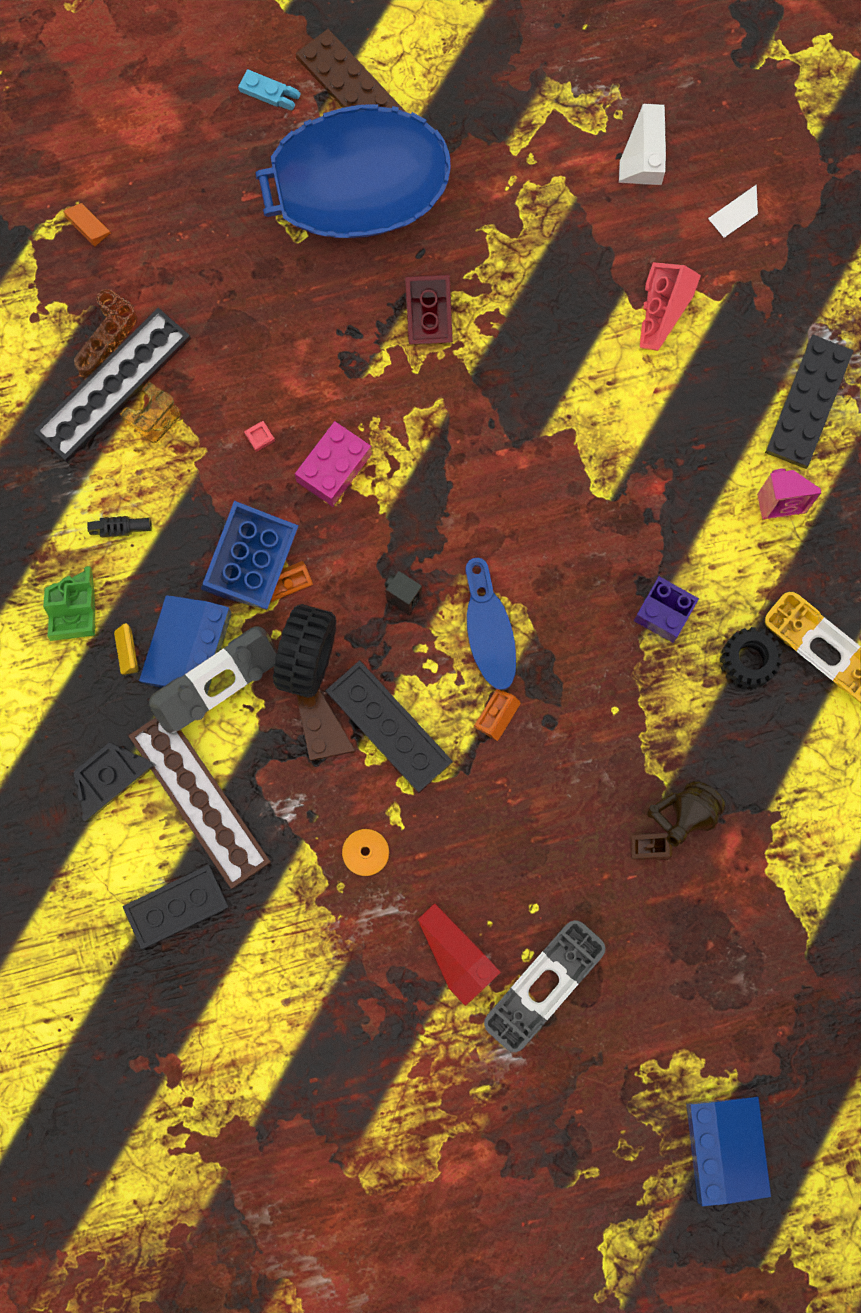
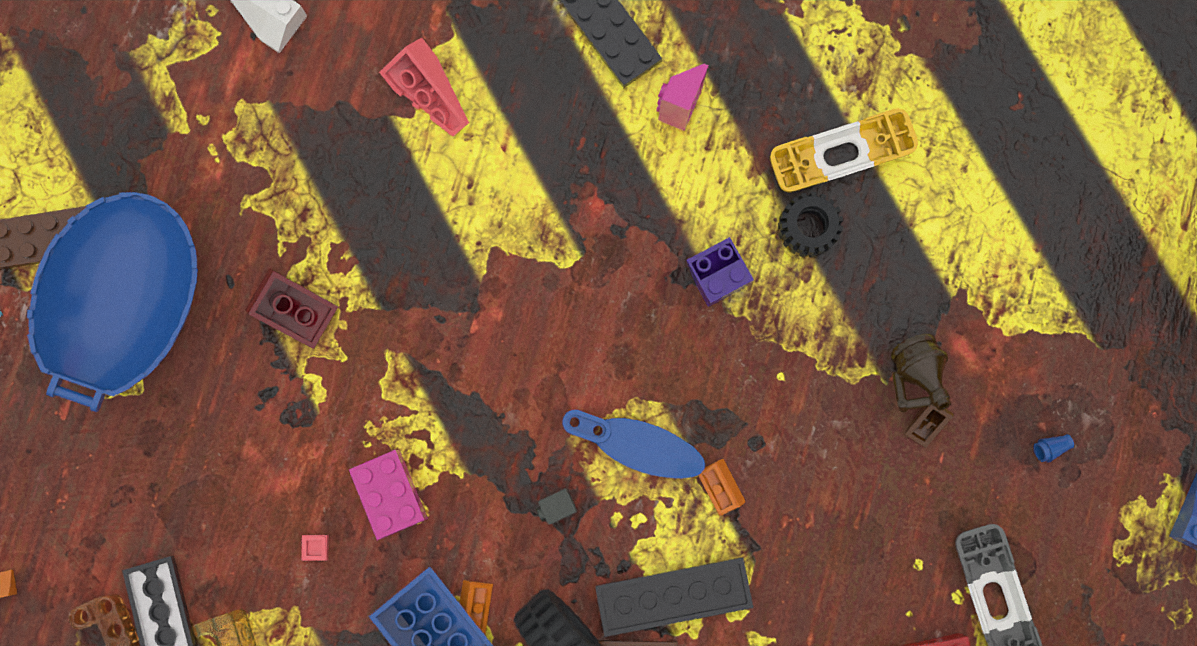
camera: 55 degrees left, 5 degrees up
none -> blue cone [1034,434,1074,462]

